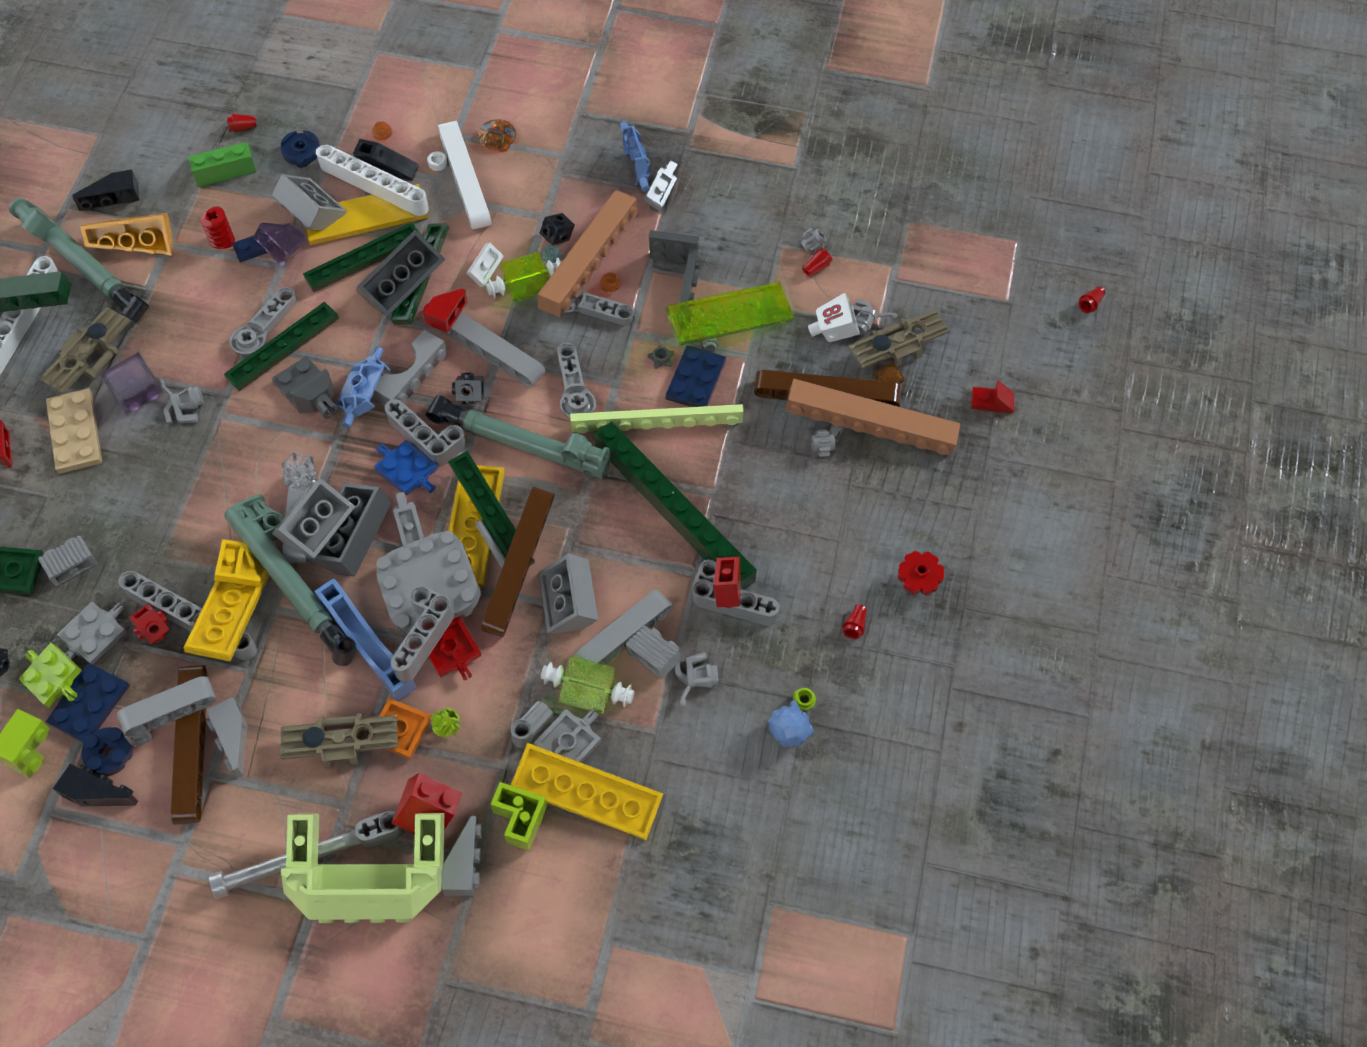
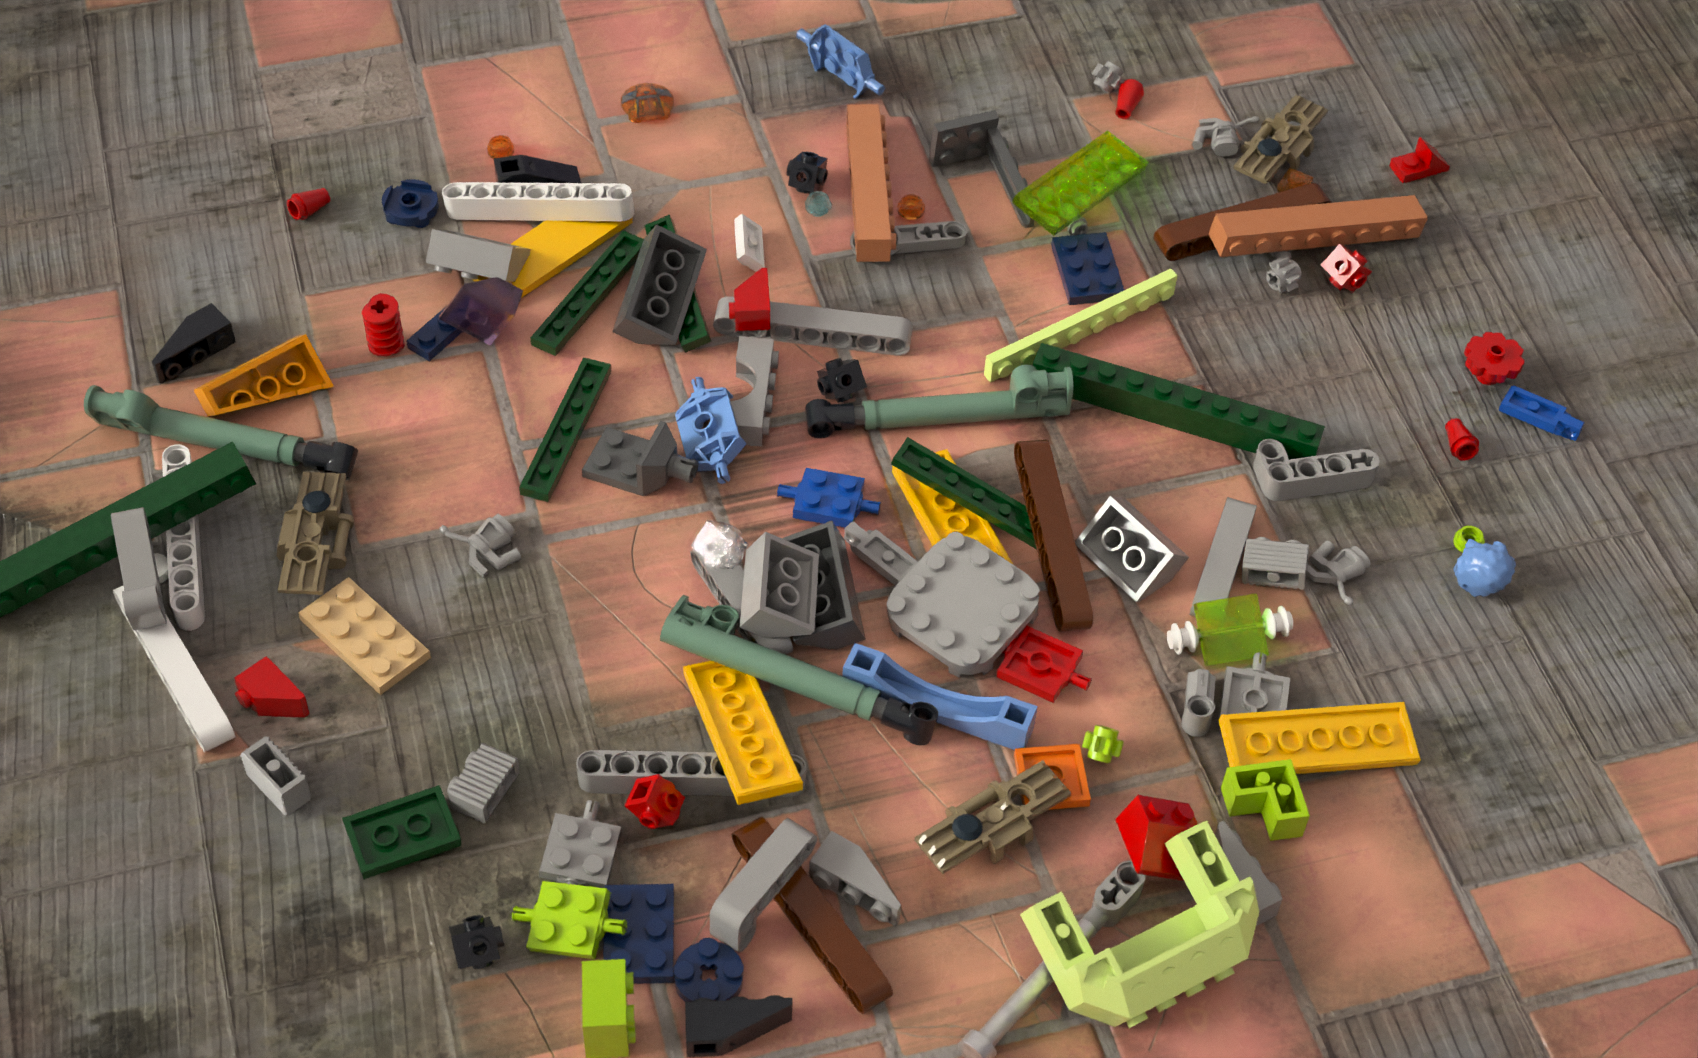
camera: 30 degrees left, 10 degrees down
clear purple slope [100,352,163,415] -> none
bright green slope [188,141,256,187] -> none
yellow wing [214,539,261,587] -> none
light grey beam [229,287,296,356] -> none
light grey beam [385,399,466,466] -> none
light grey beam [391,586,454,682] -> none
white tile [427,151,448,171] -> none
white beam [437,121,492,230] -> none
light grey bar [475,520,506,568] -> none
clear neon green plate [485,252,563,303] -> none
light grey beam [557,343,596,419] -> none
hinge [643,160,677,211] -> none
dark grey plate [647,345,674,369] -> none
red slope [714,557,741,608] -> none
white torso [808,293,860,342] -> none
red cone [1078,286,1106,313] -> none
none -> brick [1321,244,1372,292]
none -> blue hinge [1498,385,1584,441]

